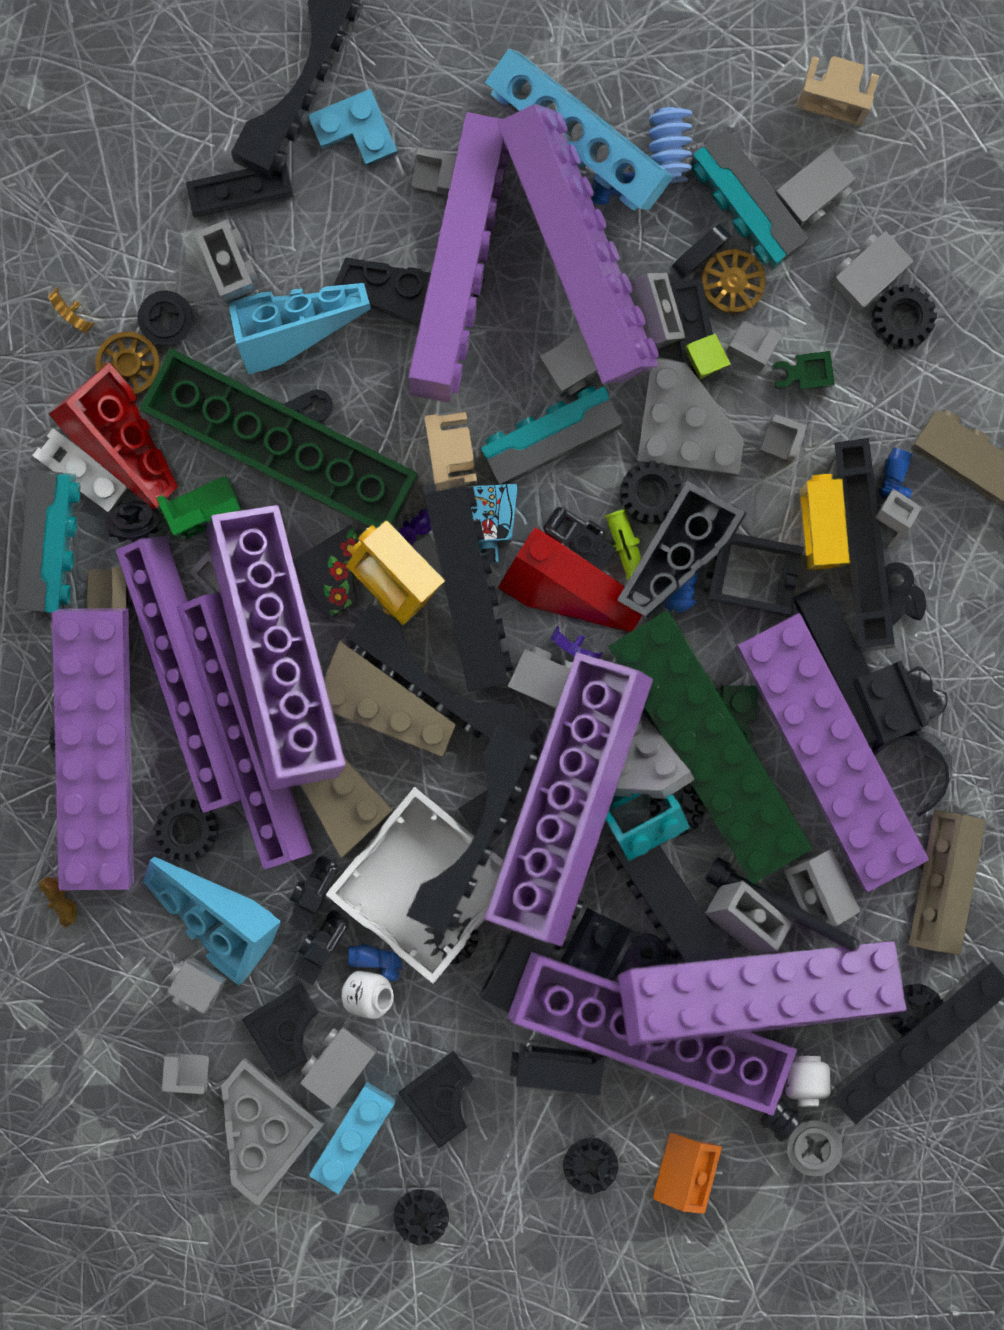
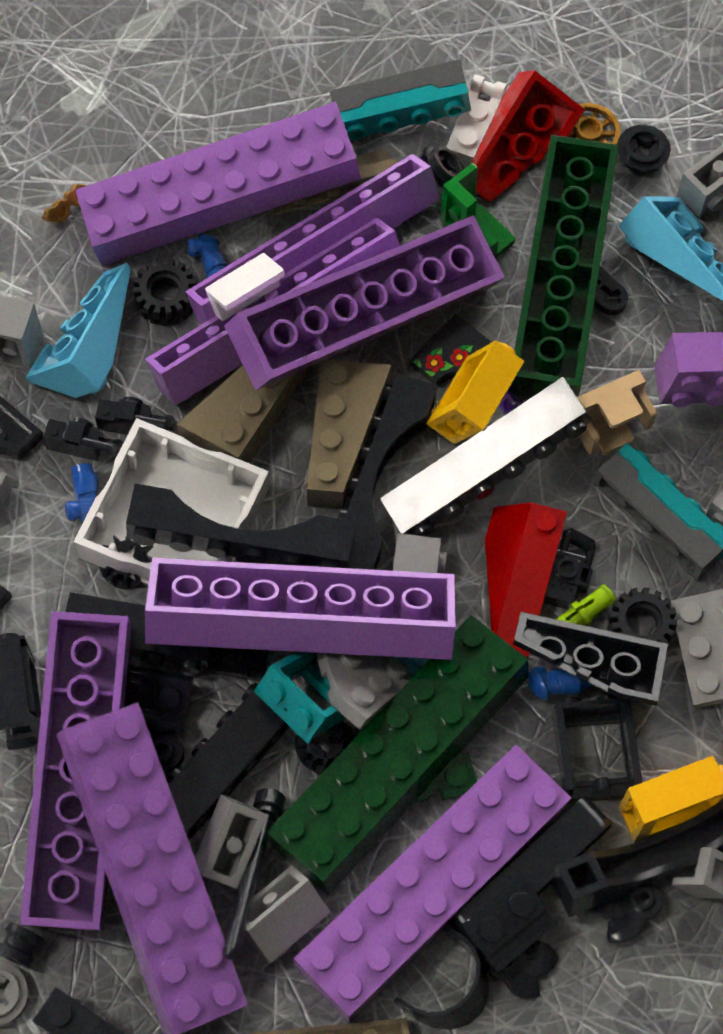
camera: 70 degrees right, 20 degrees down
pearl gold piece [48,287,95,334] -> none
white head [342,971,394,1019] -> none
torso [471,484,517,564] -> none
dark purple piece [550,625,604,659] -> none
white head [785,1056,831,1107] -> none
none -> blue arm [187,234,228,278]
none -> white panel [205,253,285,321]

